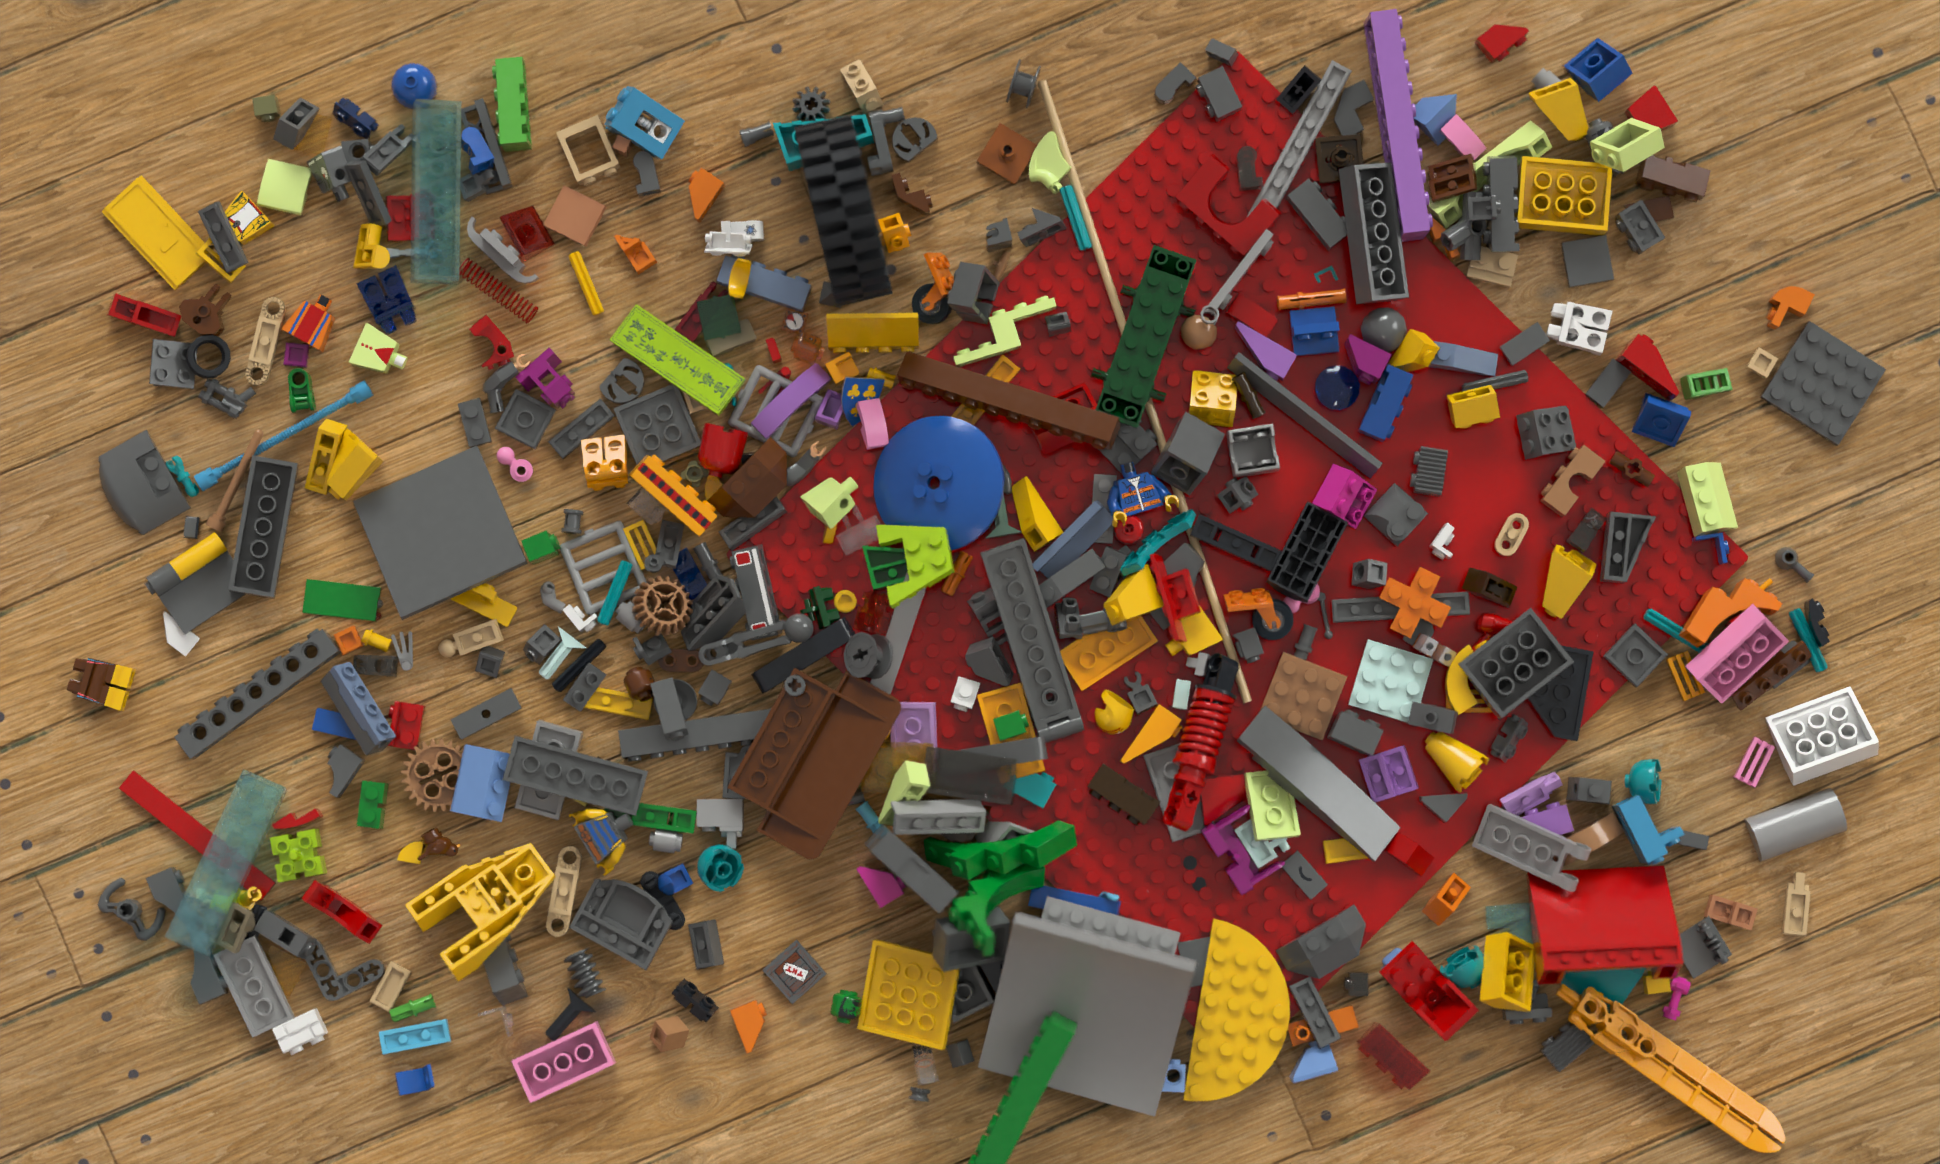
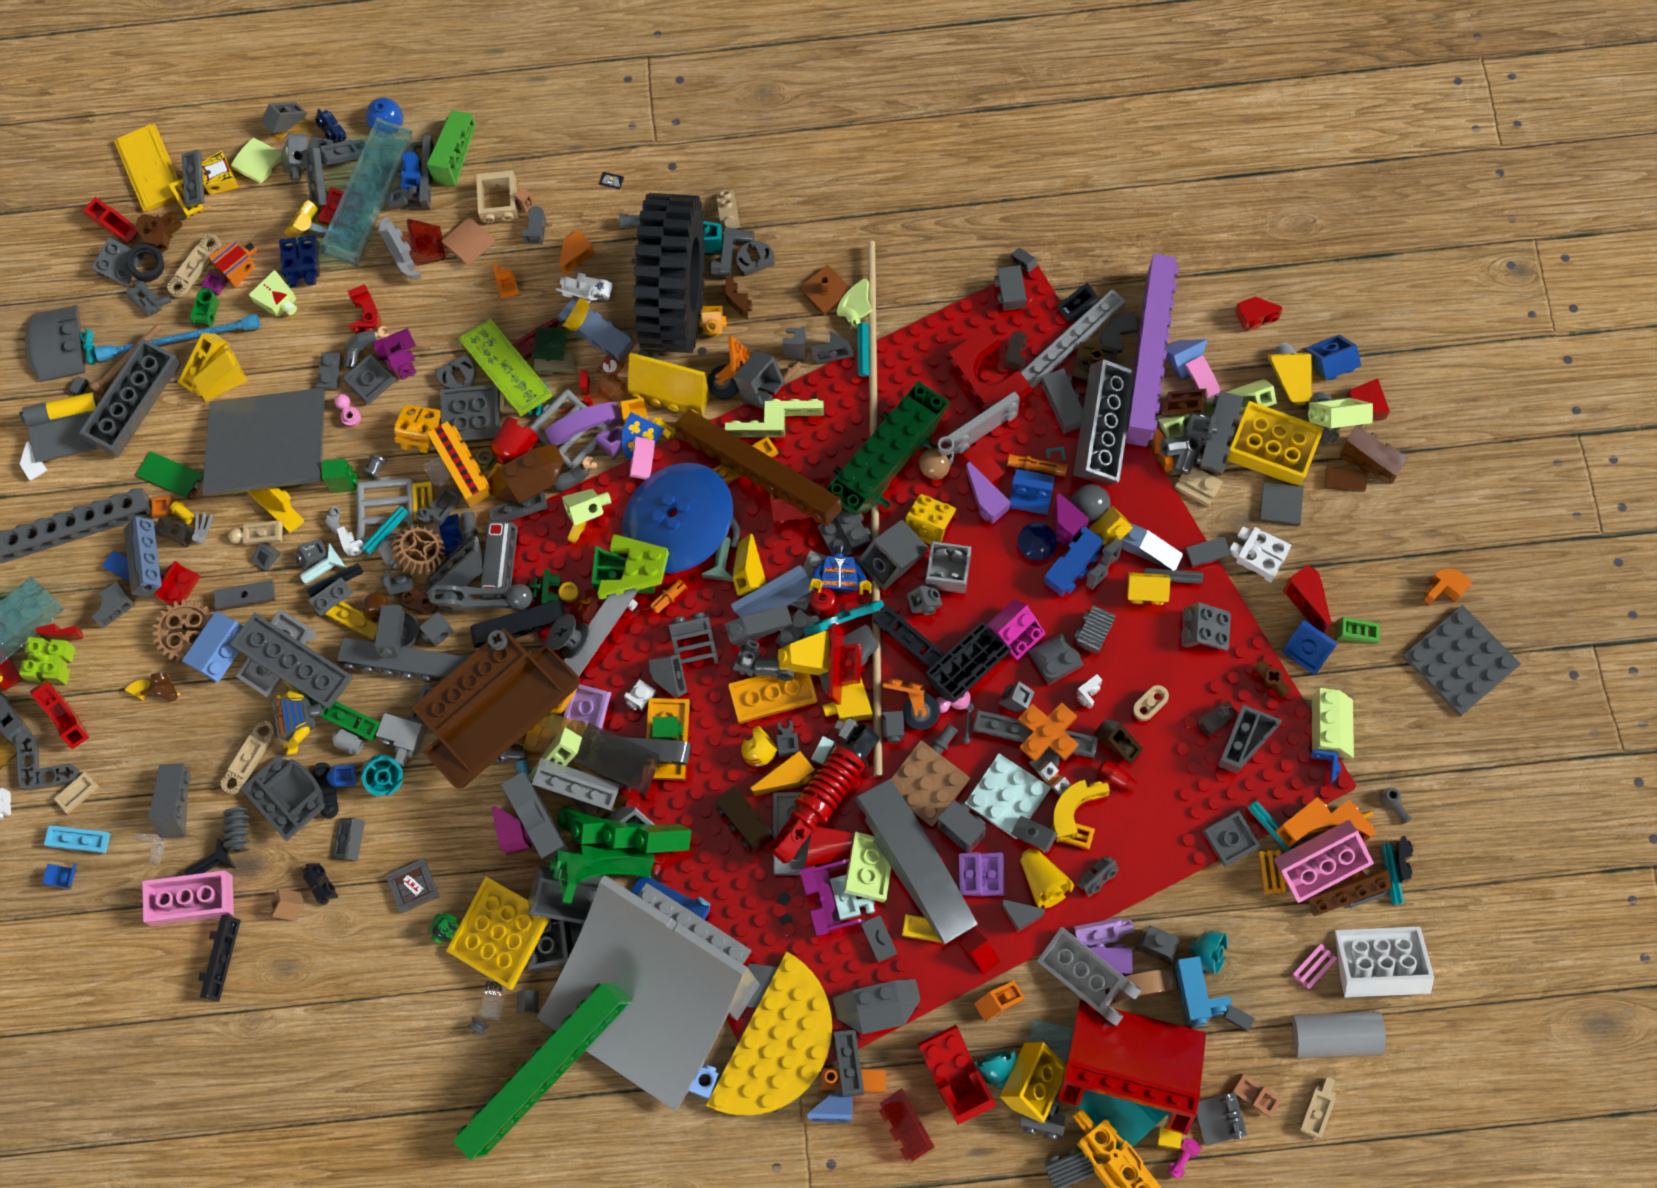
camera: 25 degrees right, 15 degrees down
olive plate [252,95,281,122] -> none
green piece [356,781,389,829] -> none
bright green axle [390,994,436,1022] -> none
yellow wedge [405,843,555,982] -> none
red piece [457,258,538,324] -> none
dark grey tile [548,398,615,459] -> none
yellow axle [569,251,604,316] -> none
dark azure brick [604,86,685,159] -> none
orange slope [730,1000,767,1053] -> none
clear hinge [836,505,881,556] -> none
dark grey hinge [980,538,1085,743] -> none
teal slope [1003,772,1056,808] -> none
dark grey piece [1006,59,1041,109] -> none
dark grey slope [1045,312,1071,337] -> none
dark grey leg [1154,62,1196,104] -> none
dark grey tile [1227,352,1382,479] -> none
dark brown pin [1232,372,1265,419] -> none
clear smoke plate [1344,972,1368,996] -> none
dark grey slope [1459,608,1574,721] -> none
black wing [1528,645,1594,741] -> none
medium nougat arch [1540,445,1605,517] -> none
yellow slope [1543,545,1597,619] -> none
dark grey tile [1585,358,1631,408] -> none
dark grey bracket [1615,199,1665,255] -> none
tan plate [1746,347,1778,379] -> none
none -> black hinge [198,914,241,1002]
none -> sticker [599,172,624,189]
none -> dark grey plate [1086,538,1123,590]

